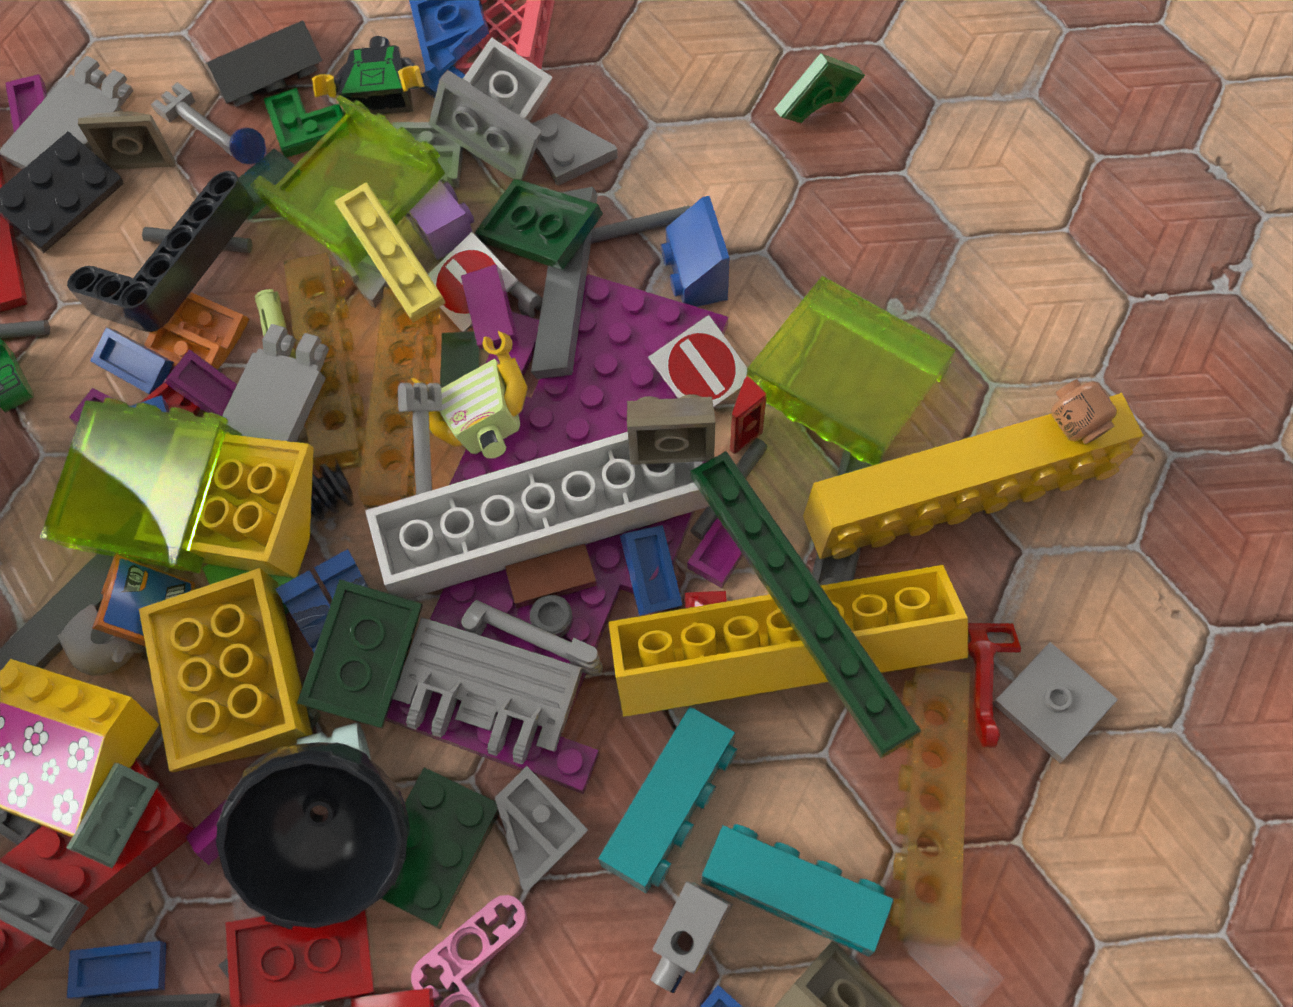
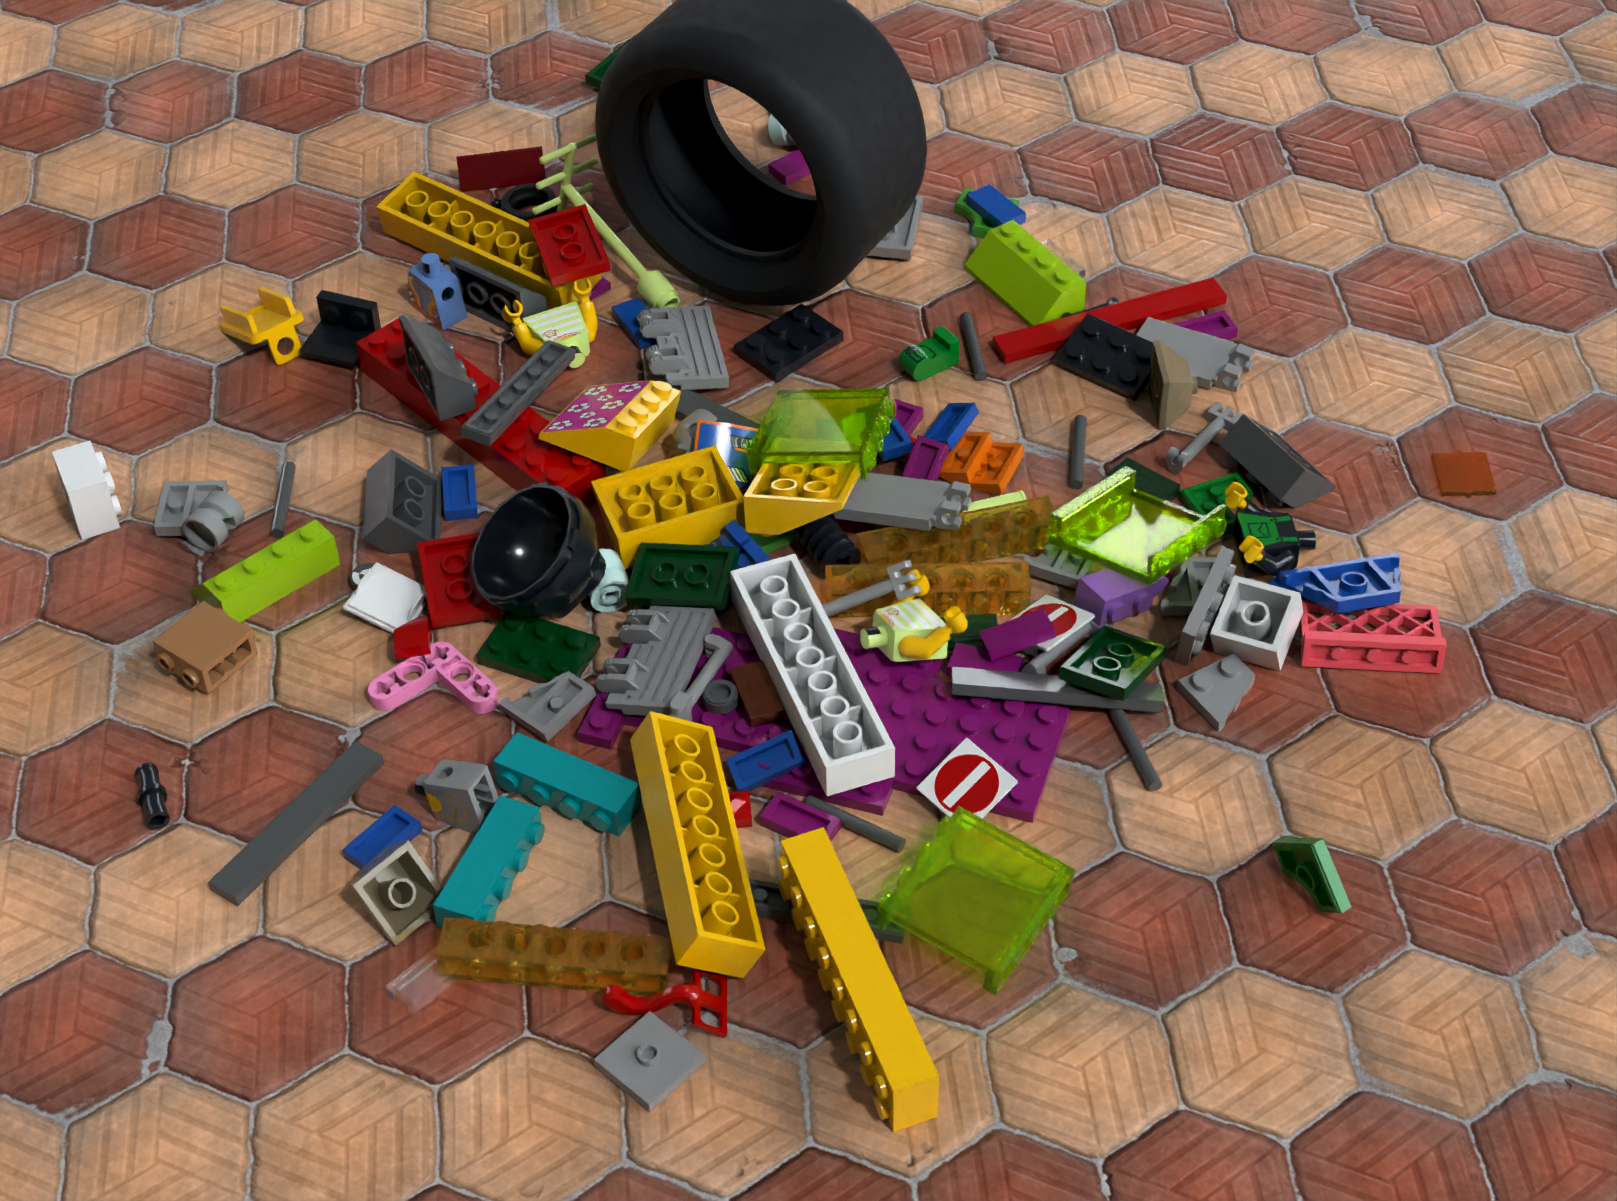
camera: 85 degrees right, 20 degrees down
black beam [67,171,255,332] -> none
sand green plate [67,763,159,868] -> none
clear blue plate [229,128,266,164] -> none
light yellow tile [334,182,445,323] -> none
dark tan slope [627,394,715,465] -> none
slope [661,196,730,307] -> none
dark green tile [690,451,921,759] -> none
red slope [730,376,767,454] -> none
nougat head [1051,379,1117,445] -> none

